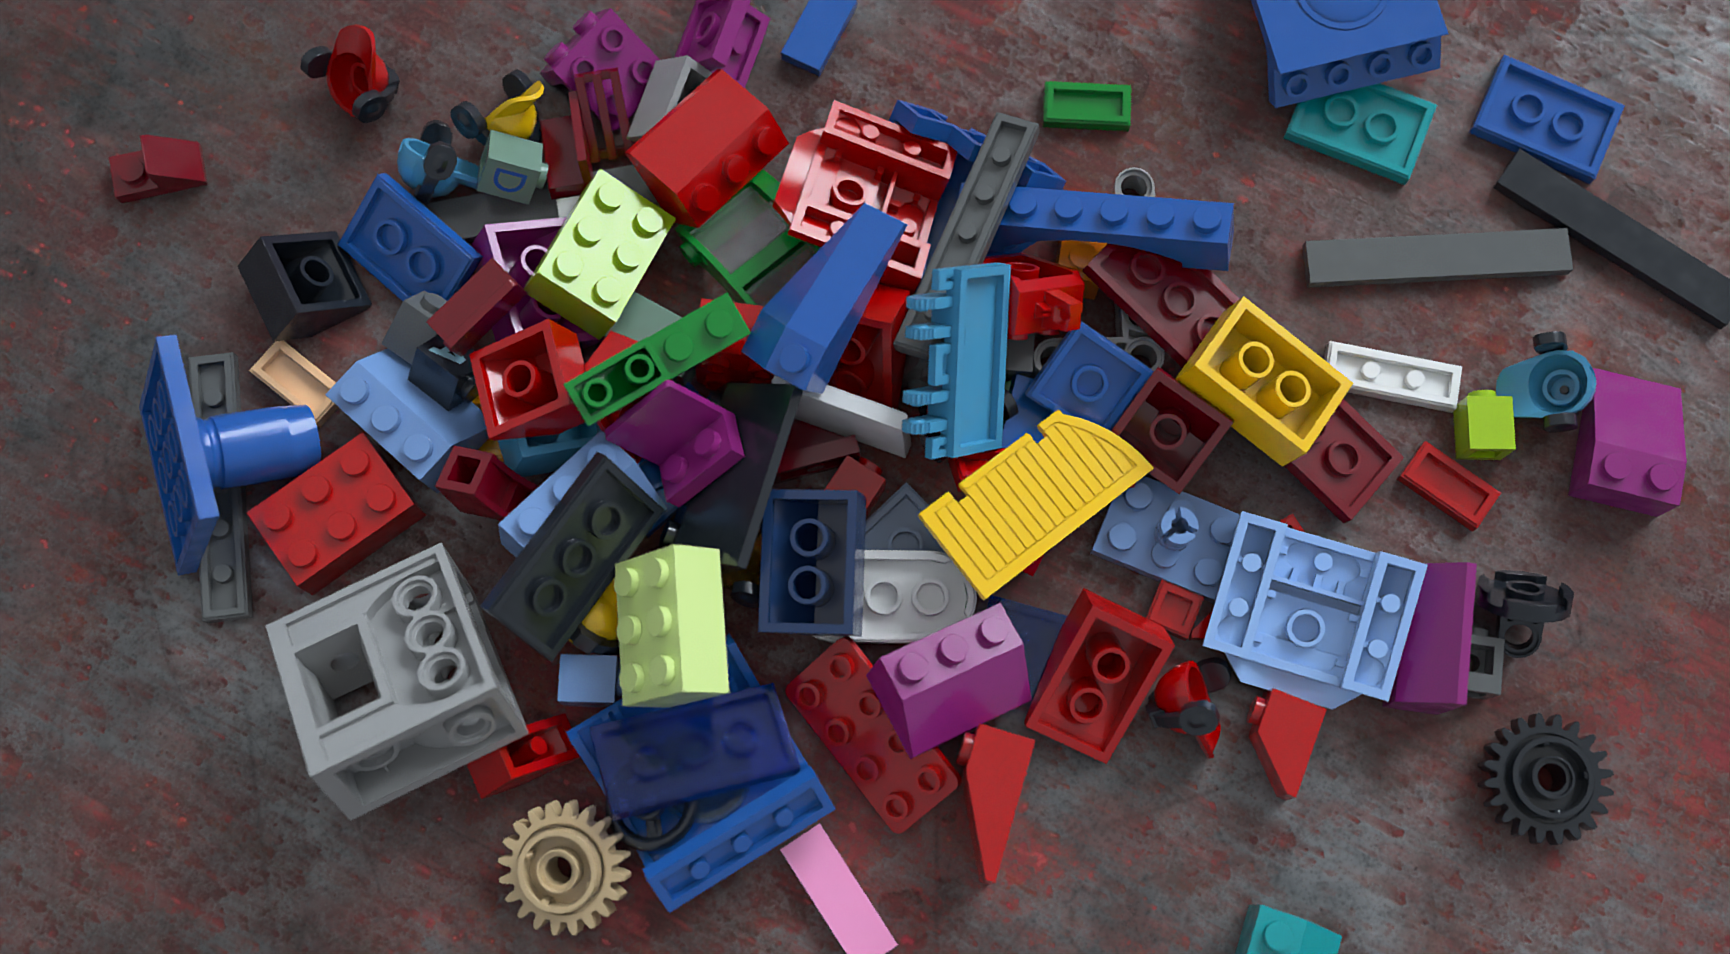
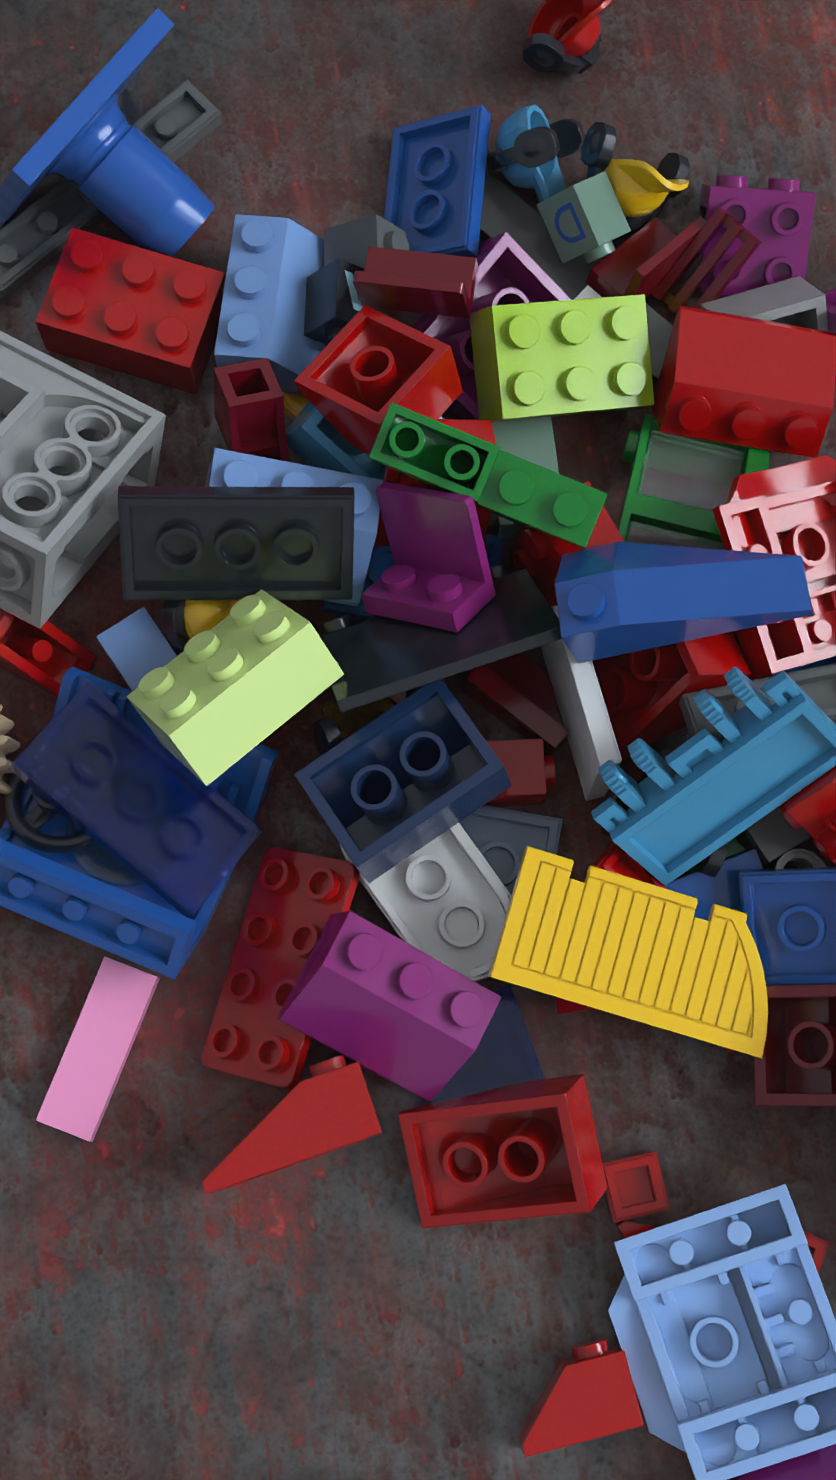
camera: 50 degrees right, 0 degrees up
black slope [237,231,372,342] -> none
light nougat tile [249,341,339,428] -> none
medium blue plate [1090,476,1240,604] -> none
cap [1145,657,1232,759] -> none

